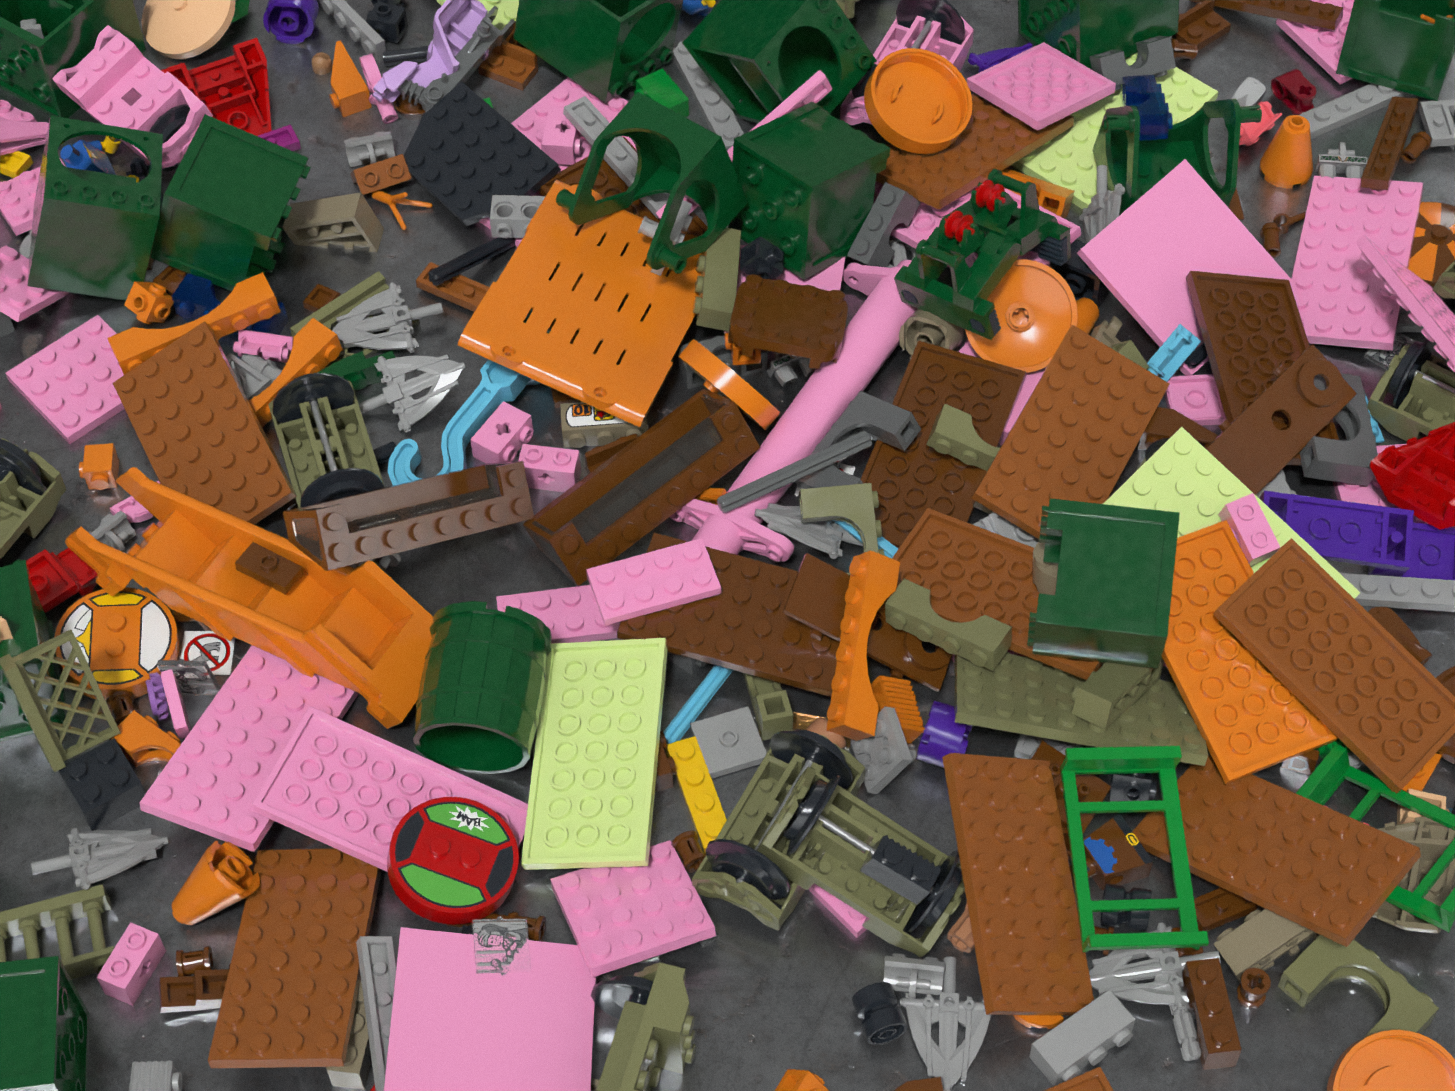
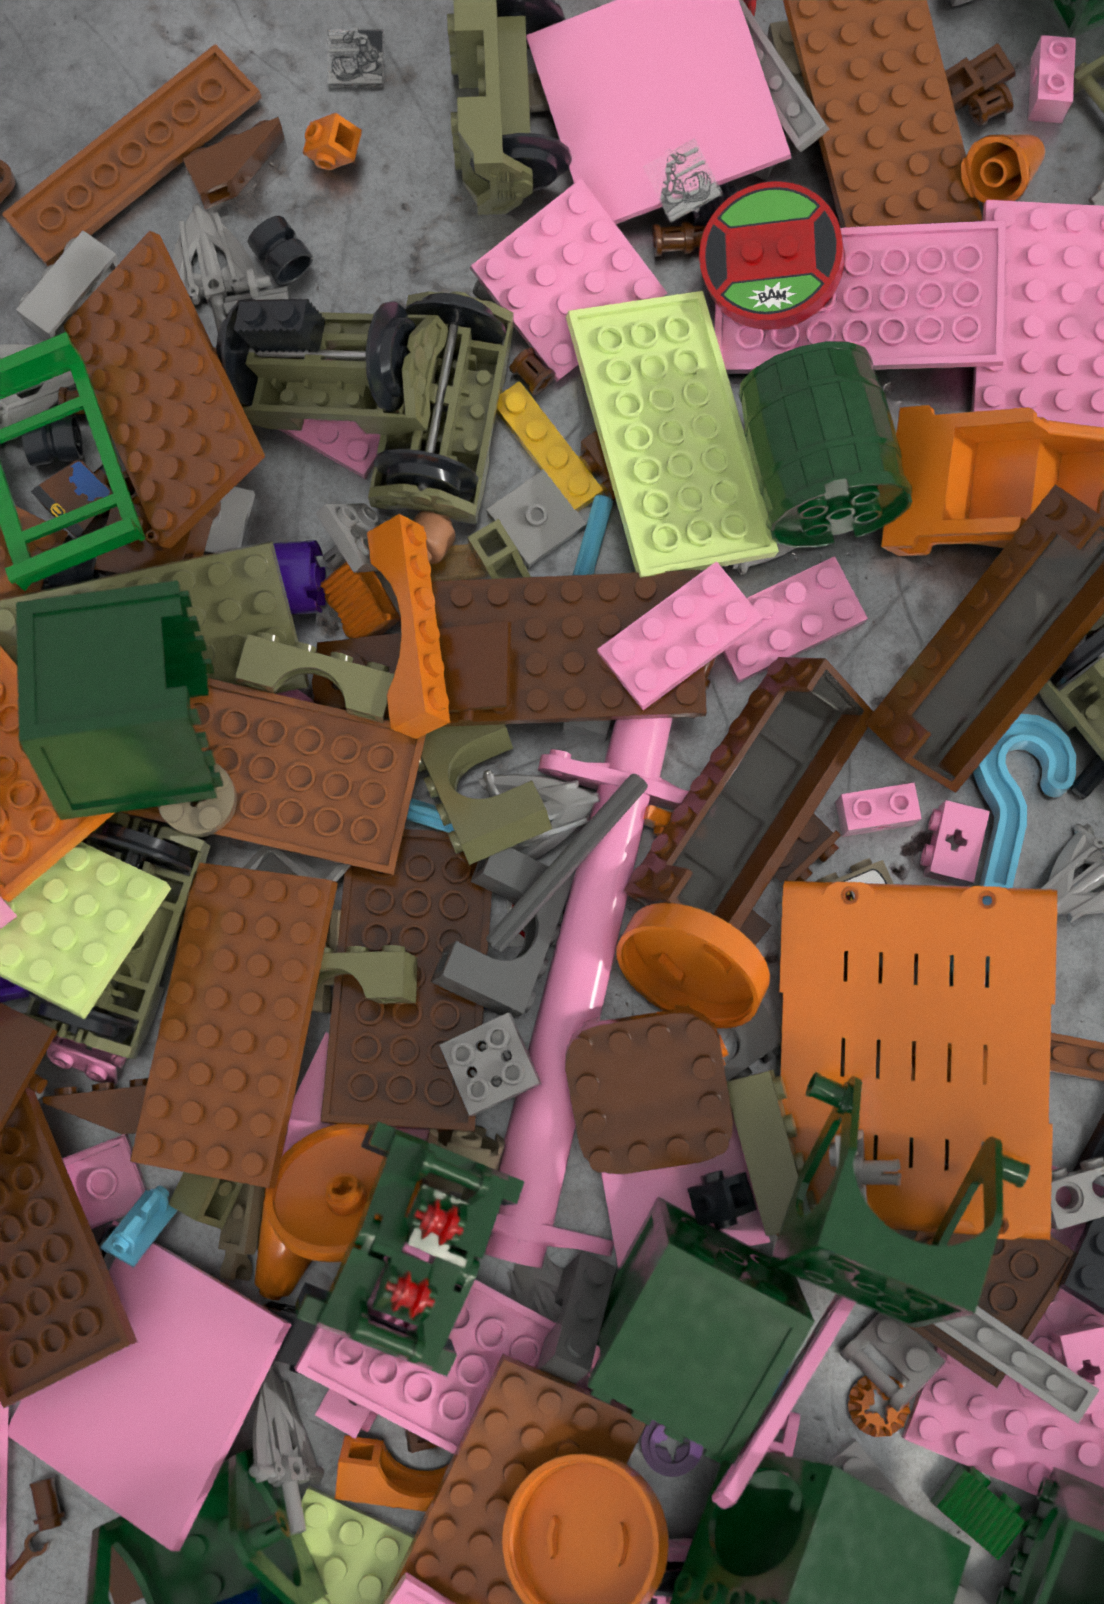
camera: 160 degrees right, 25 degrees up
none -> light grey plate [440,1012,542,1116]

